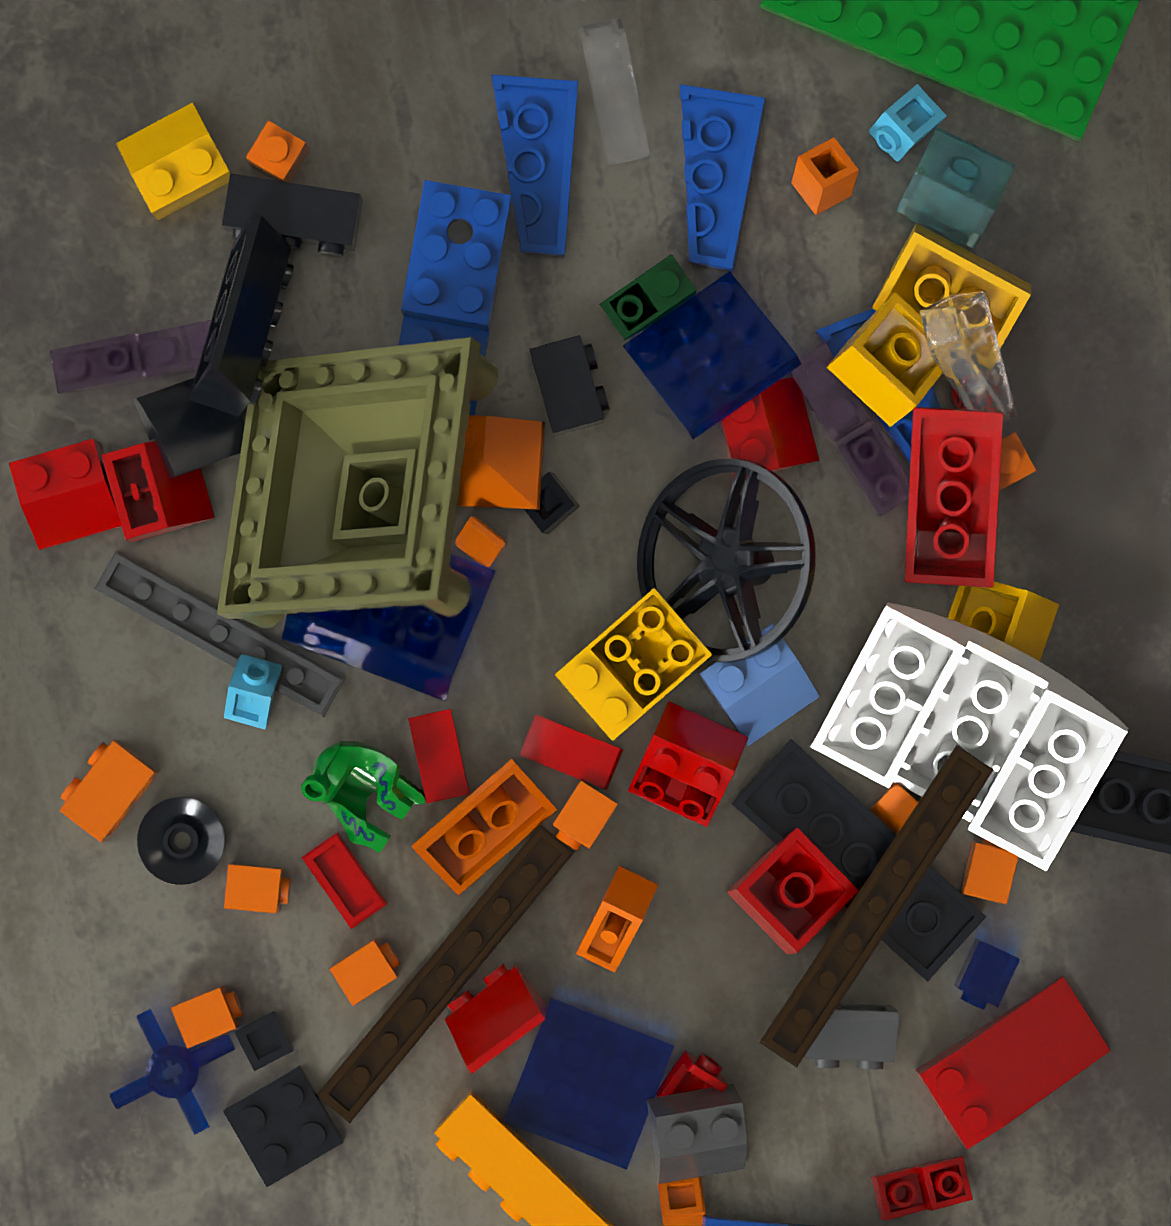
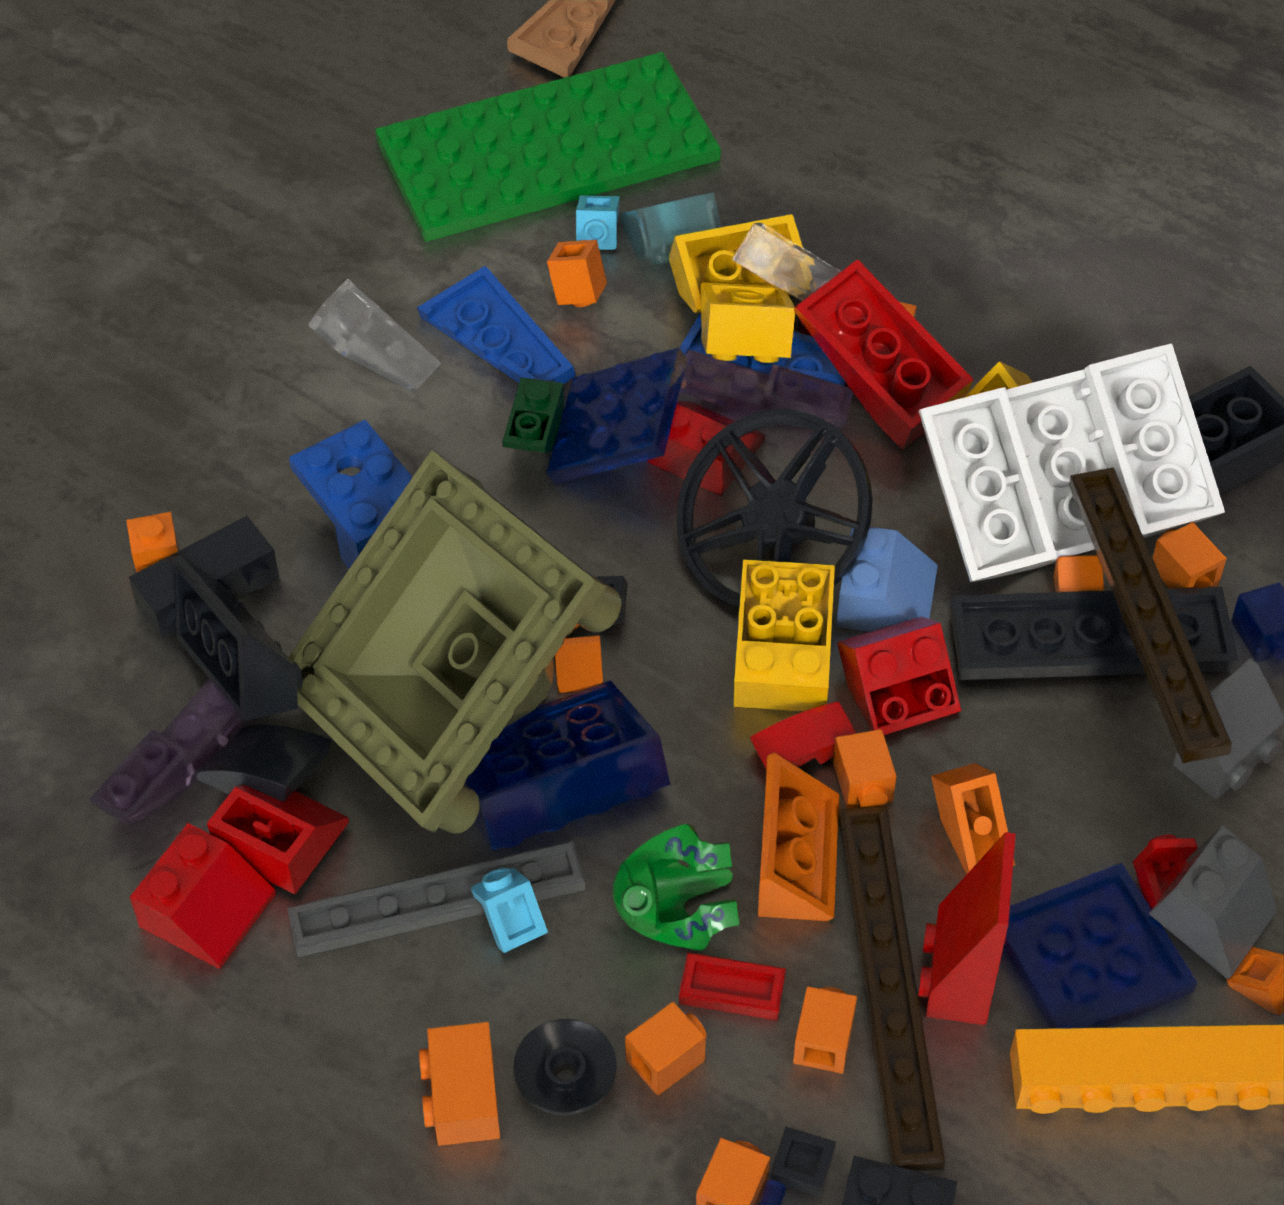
camera: 45 degrees left, 35 degrees down
yellow slope [116,102,231,220] -> none
red tile [408,709,470,804] -> none
blue wing [491,74,578,257] -> none
black brick [530,335,610,437] -> none
red slope [727,827,859,955] -> none

